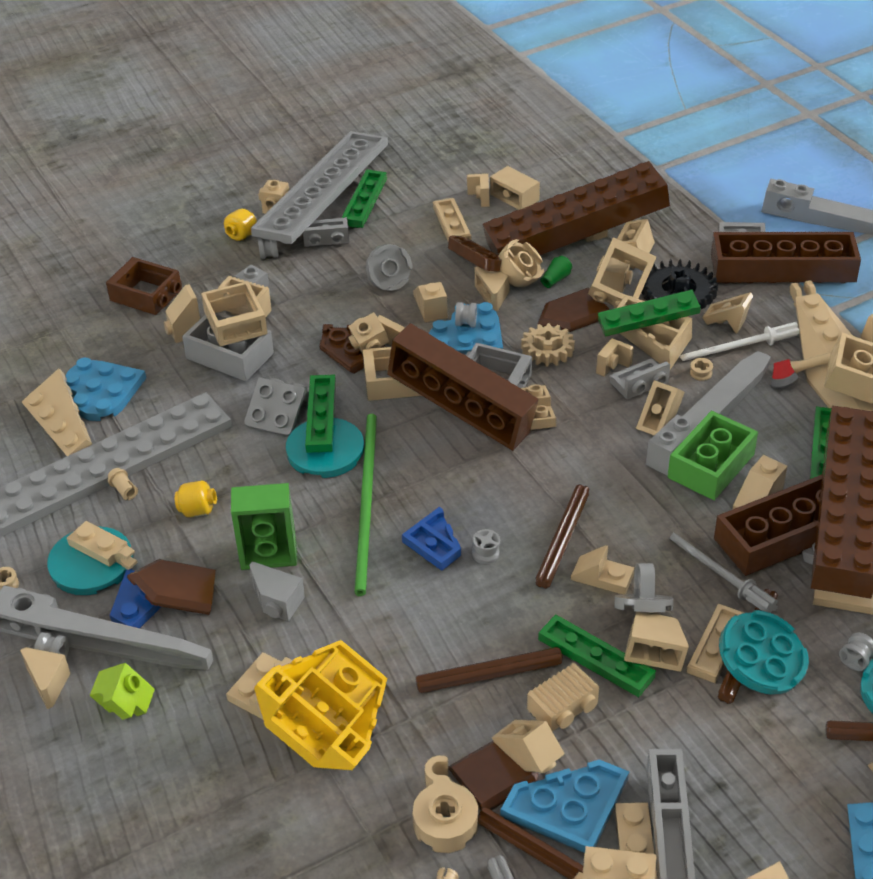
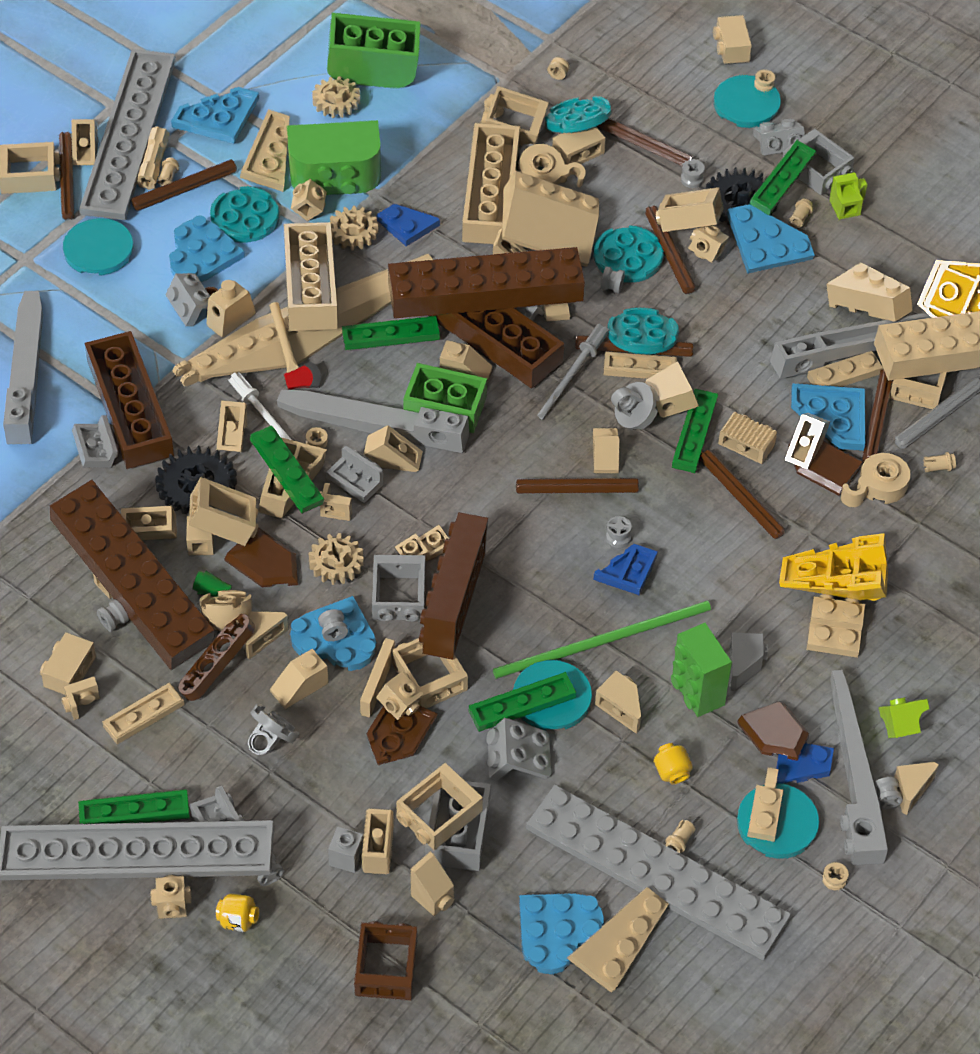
camera: 115 degrees left, 10 degrees up
none -> tan slope [595,671,641,734]

